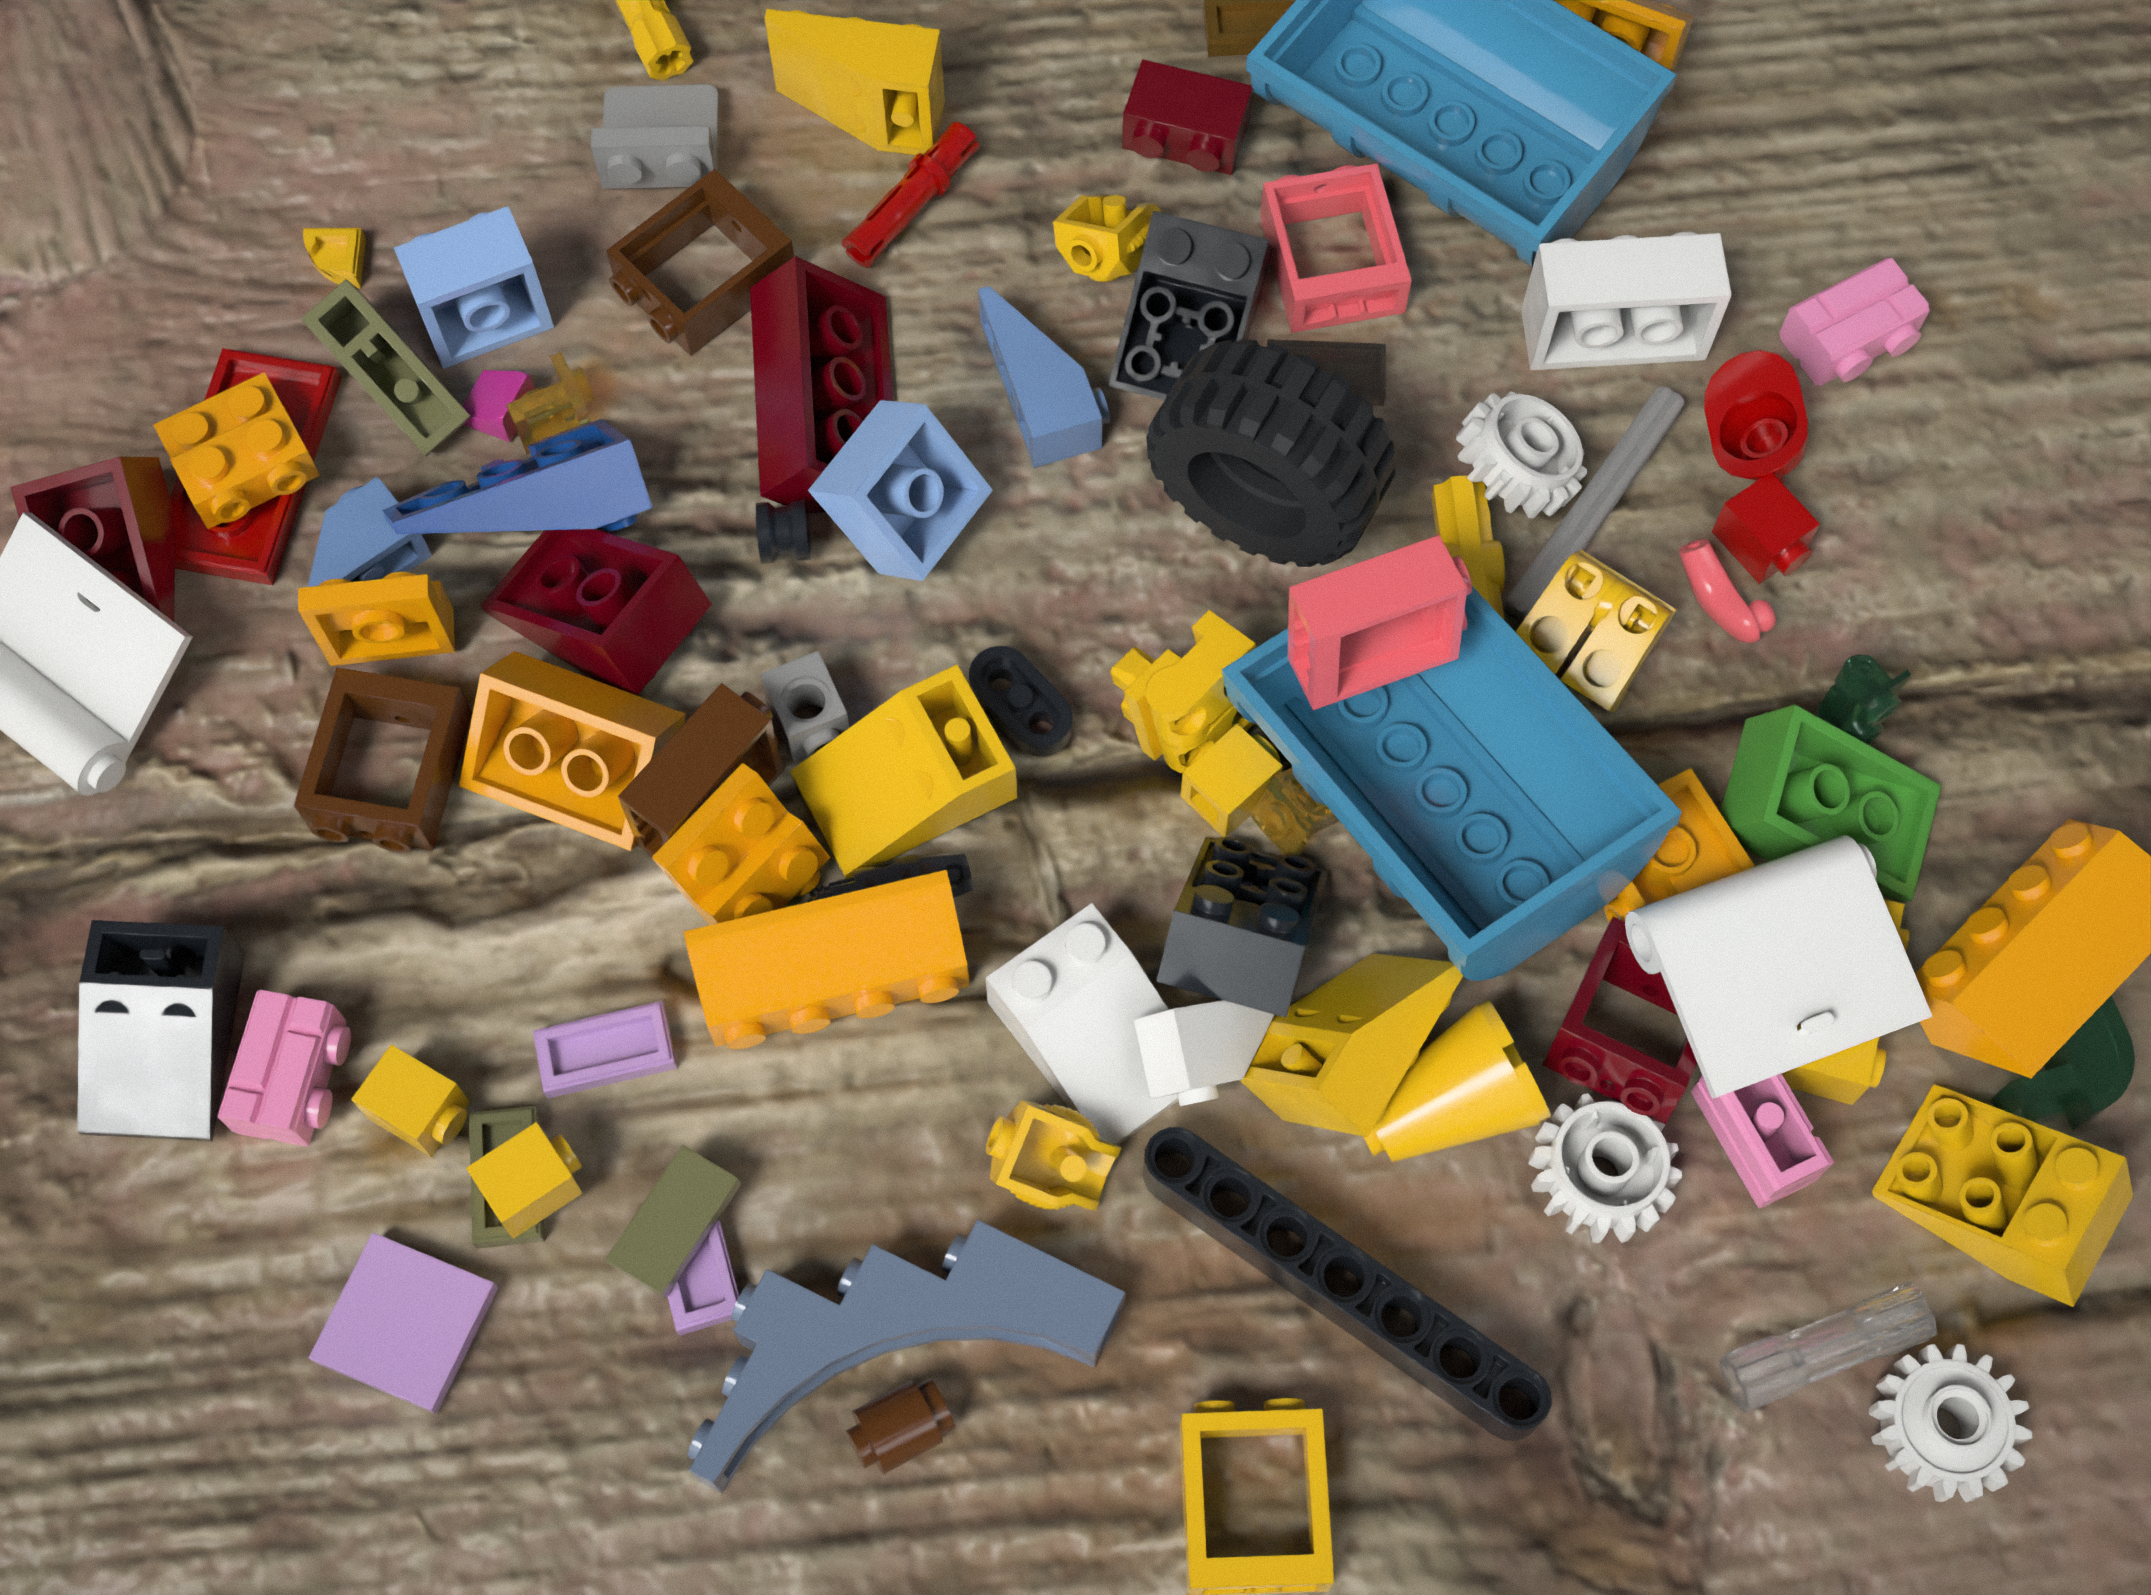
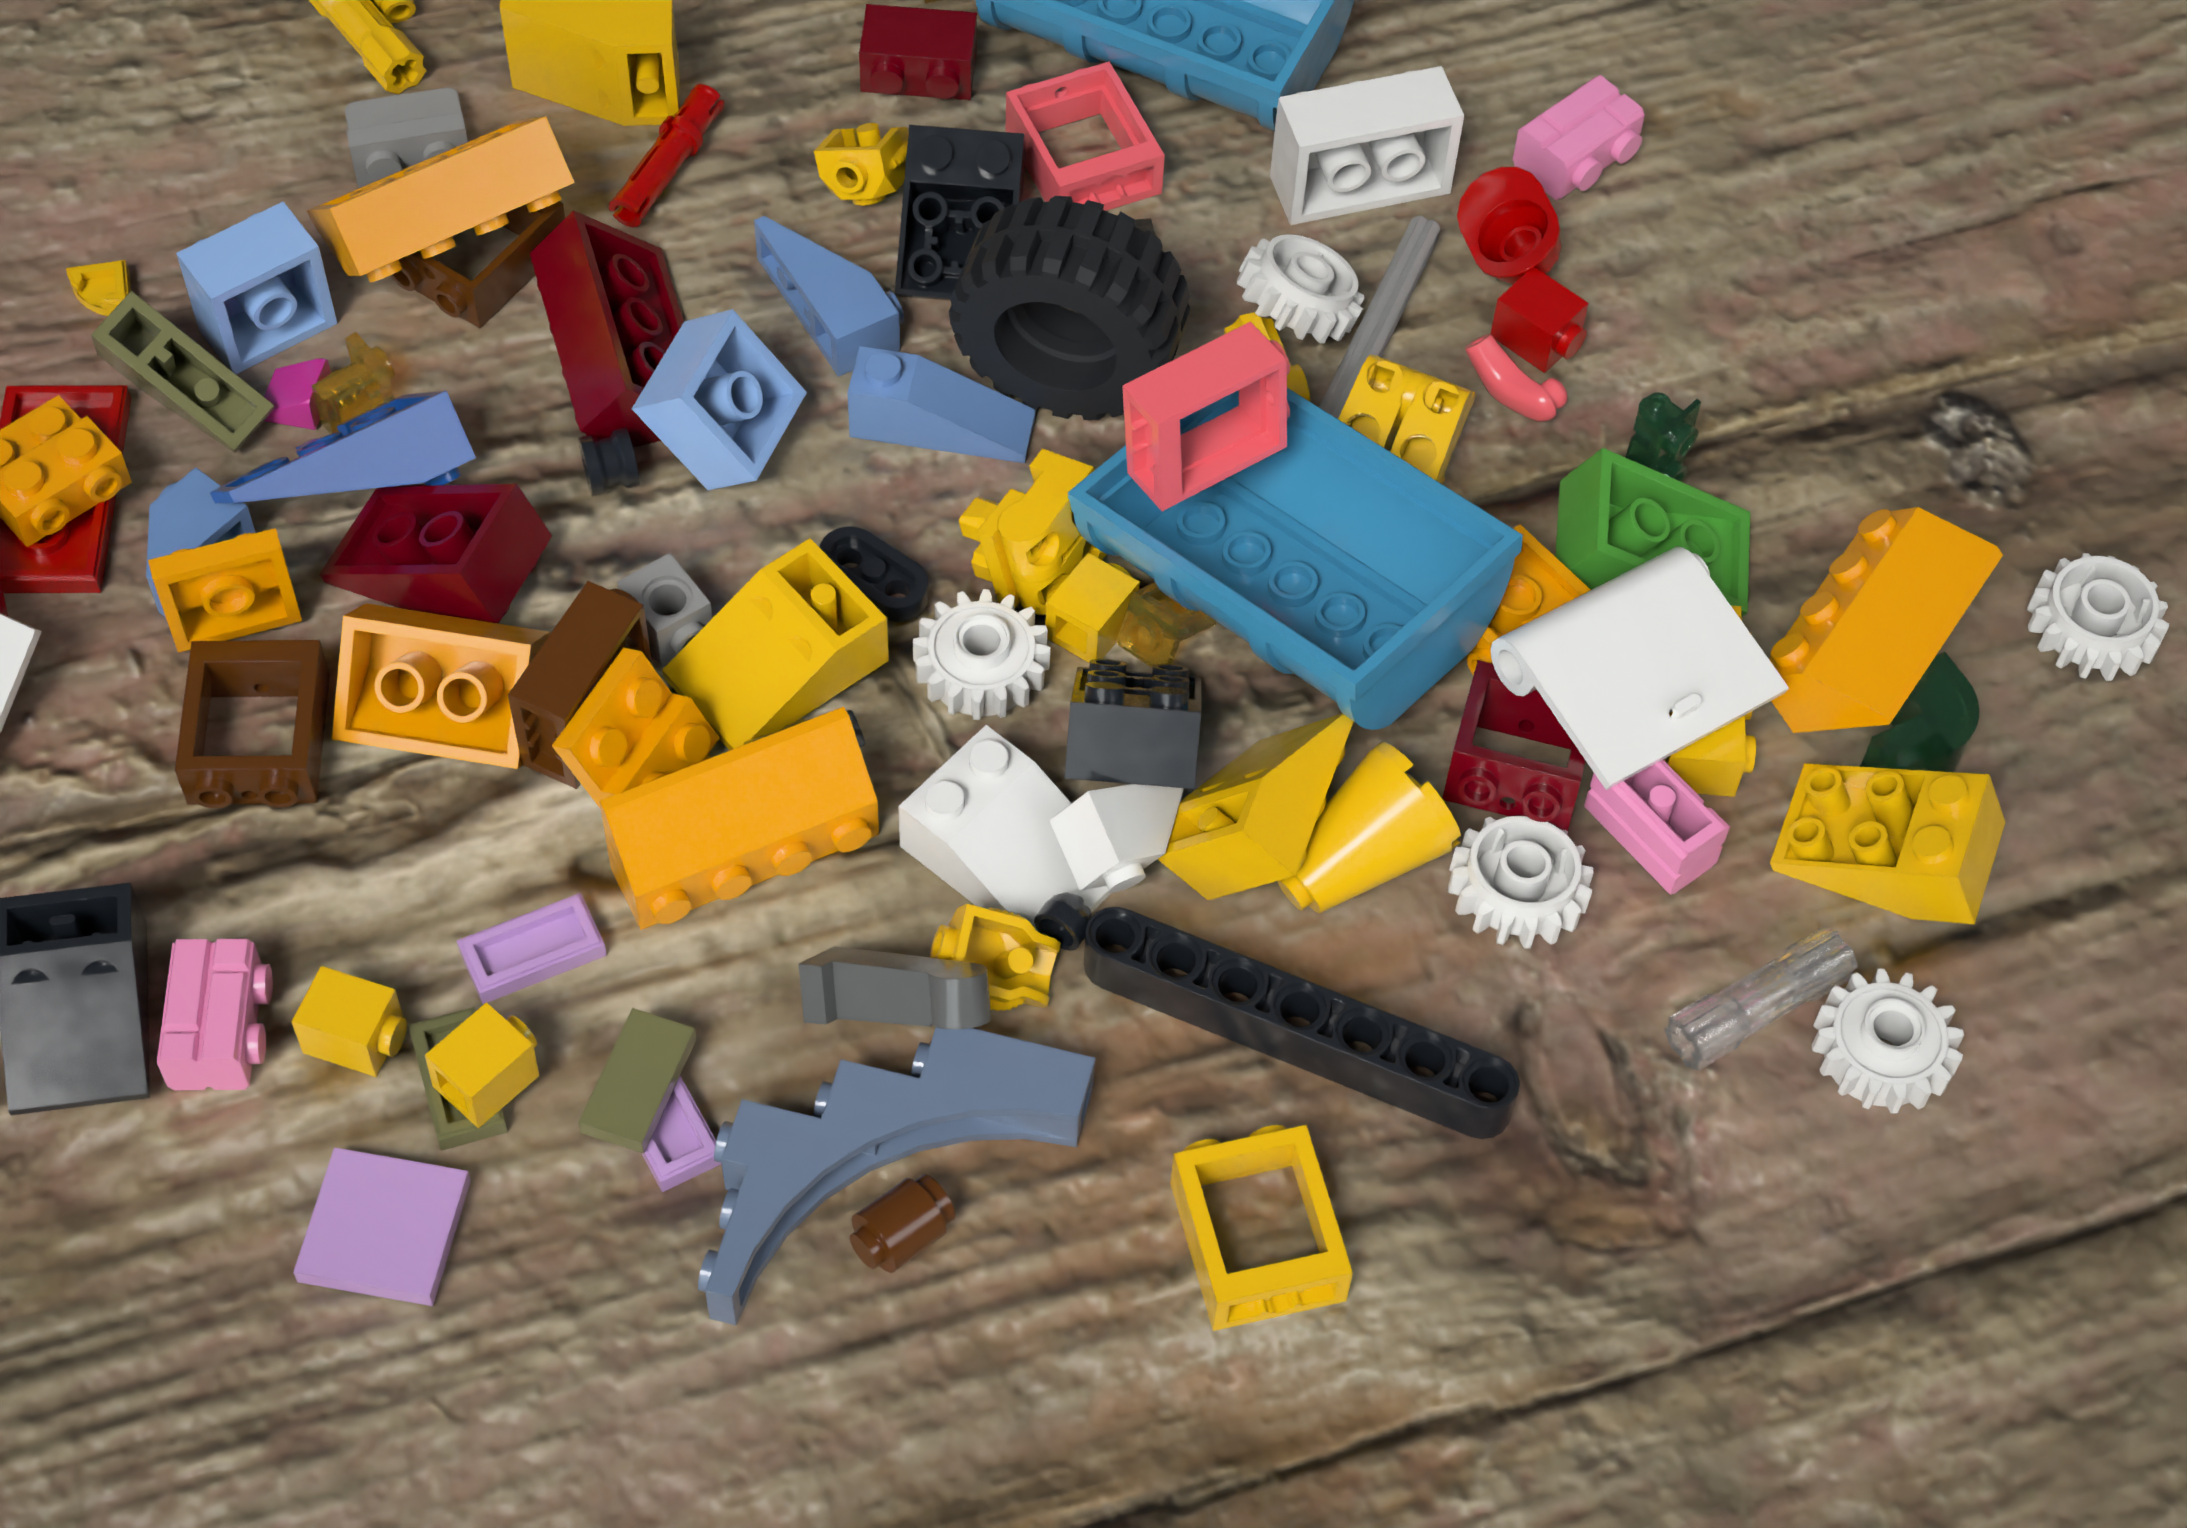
camera: 15 degrees left, 10 degrees down
none -> light orange slope [306,116,574,282]
none -> dark grey leg [799,946,991,1029]
none -> medium blue slope [847,346,1036,463]
none -> white gear [913,589,1050,720]
none -> black hinge [1034,892,1092,951]

